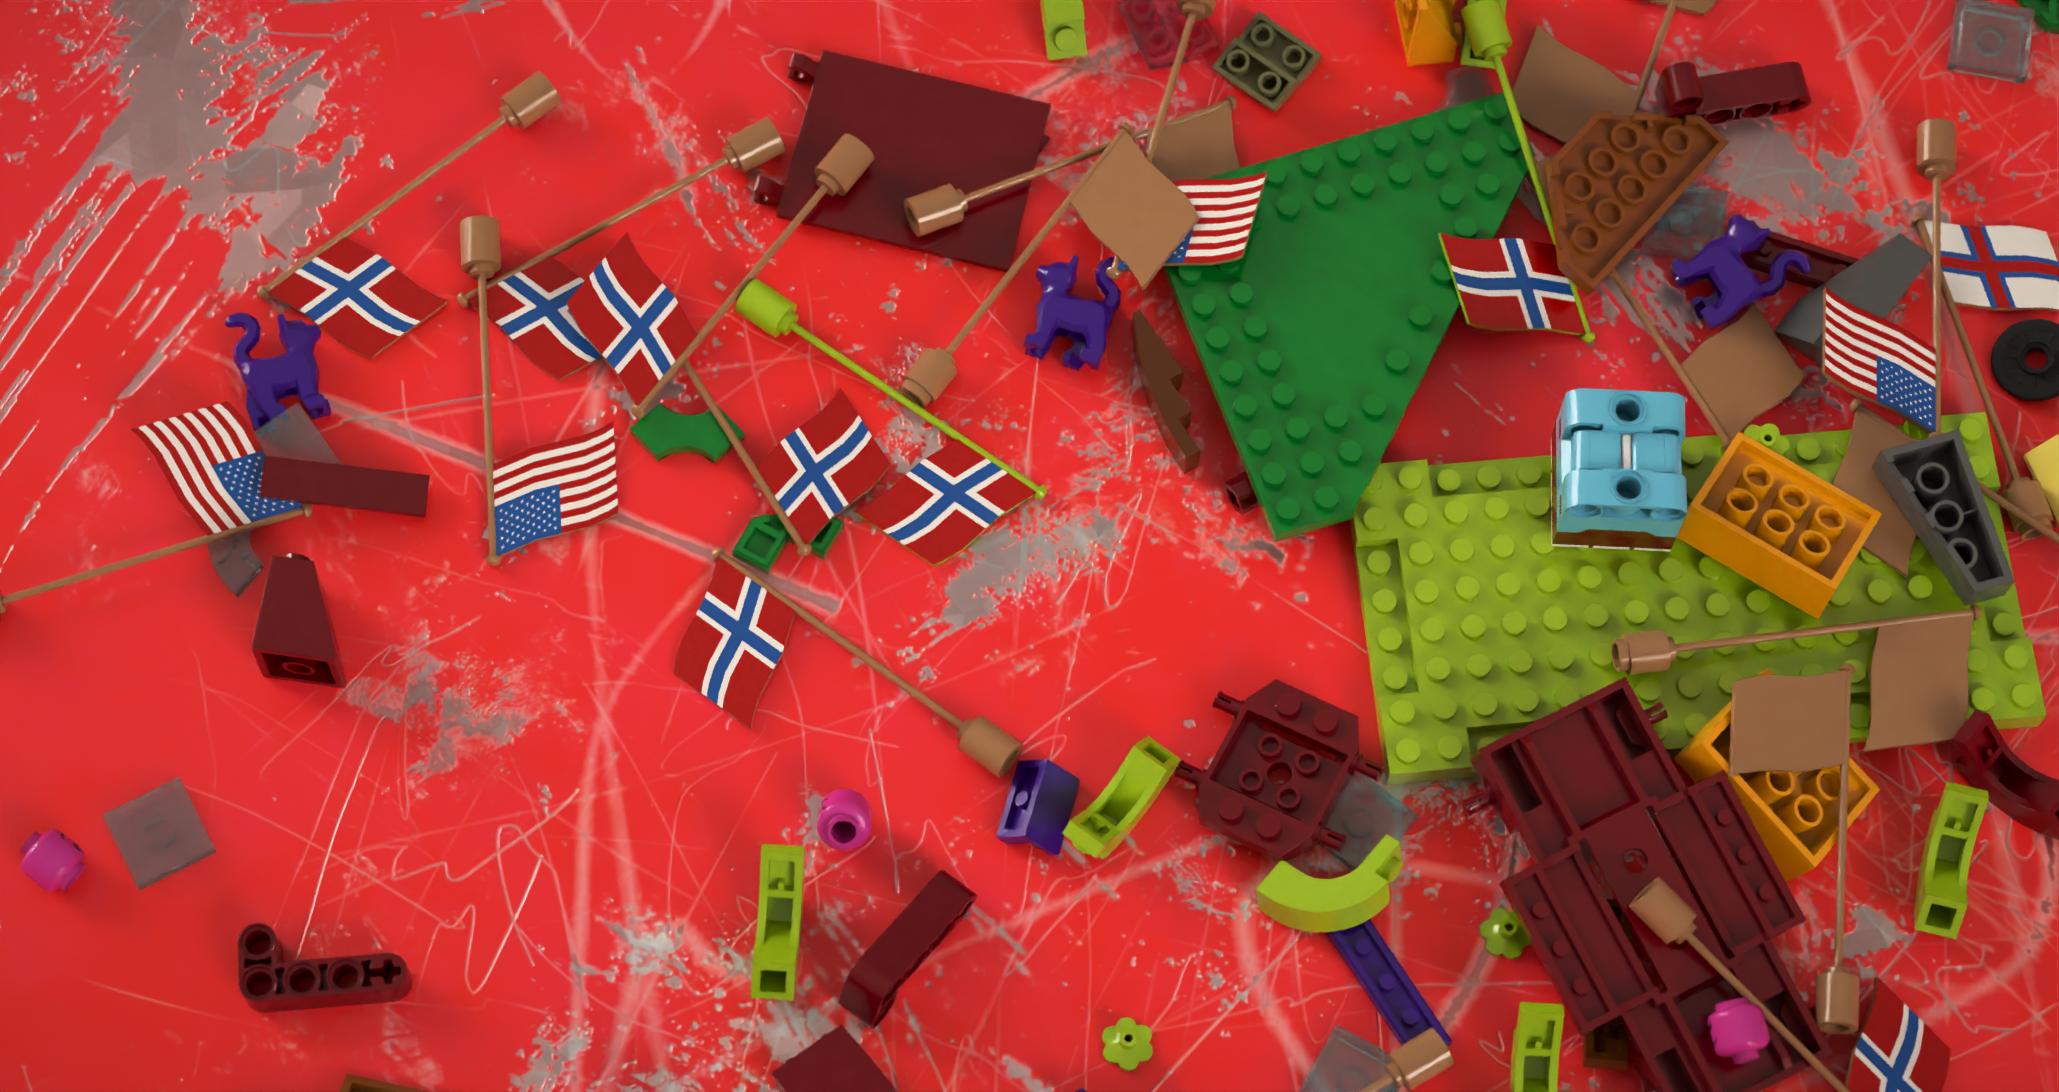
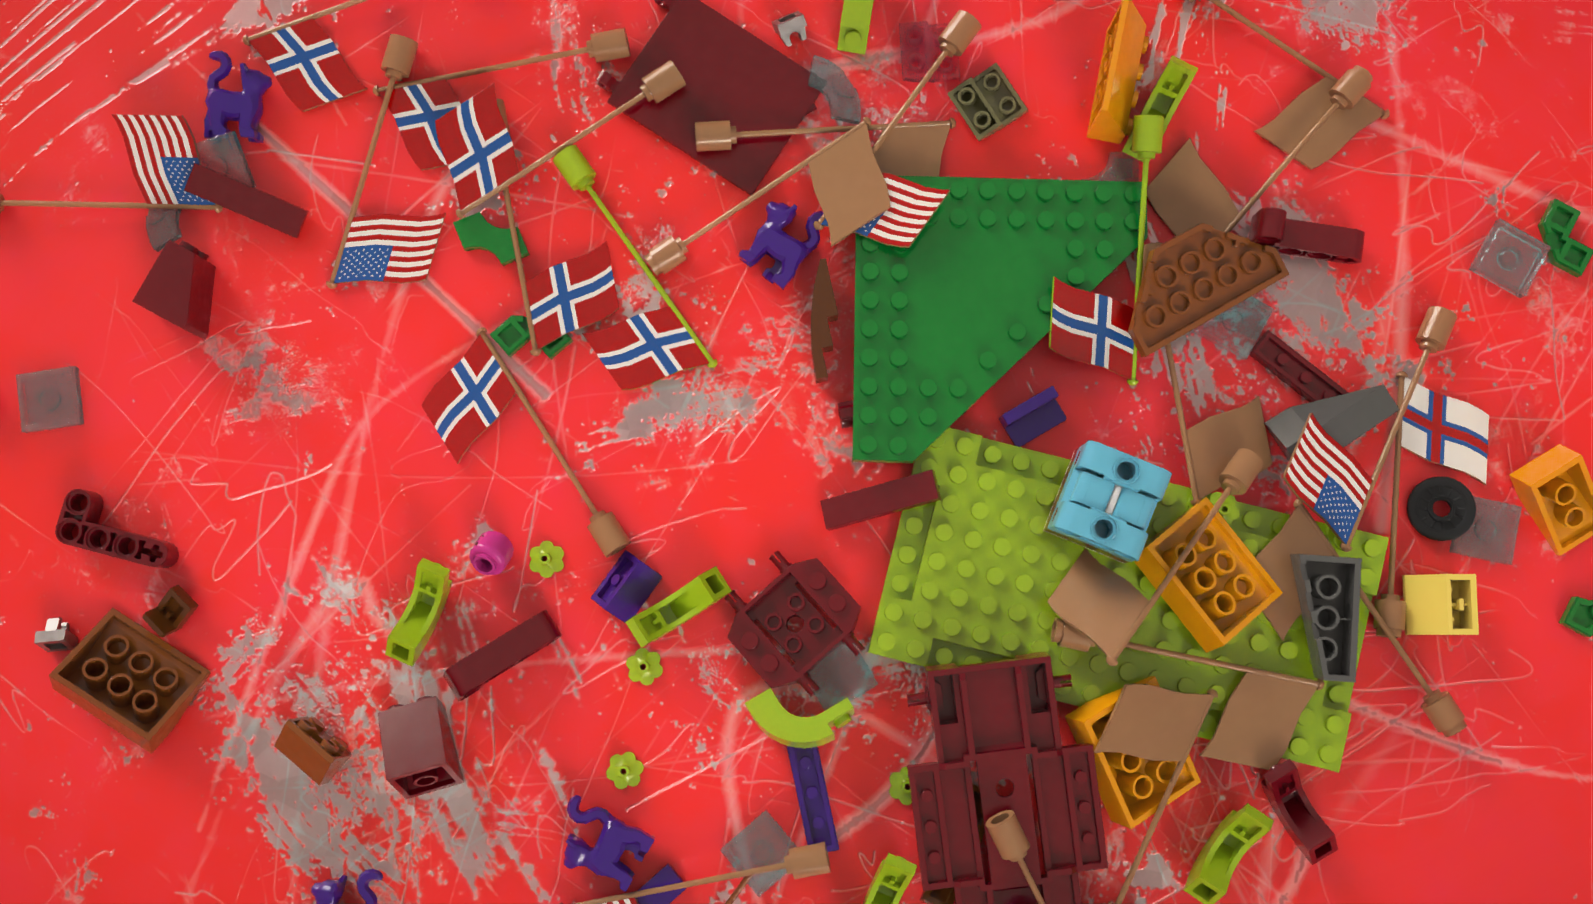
camera: 25 degrees right, 15 degrees up
dark purple animal [1669,214,1811,330] -> none
none -> reddish brown bracket [142,585,199,637]
none -> lime plant [529,540,564,578]
none -> lime plant [626,648,663,685]
none -> flat silver tile [772,11,807,47]
none -> clear light blue tile [808,55,861,124]
none -> dark red tile [820,470,941,531]
none -> dark purple panel [999,386,1066,447]
none -> medium nougat flag [1047,448,1264,666]

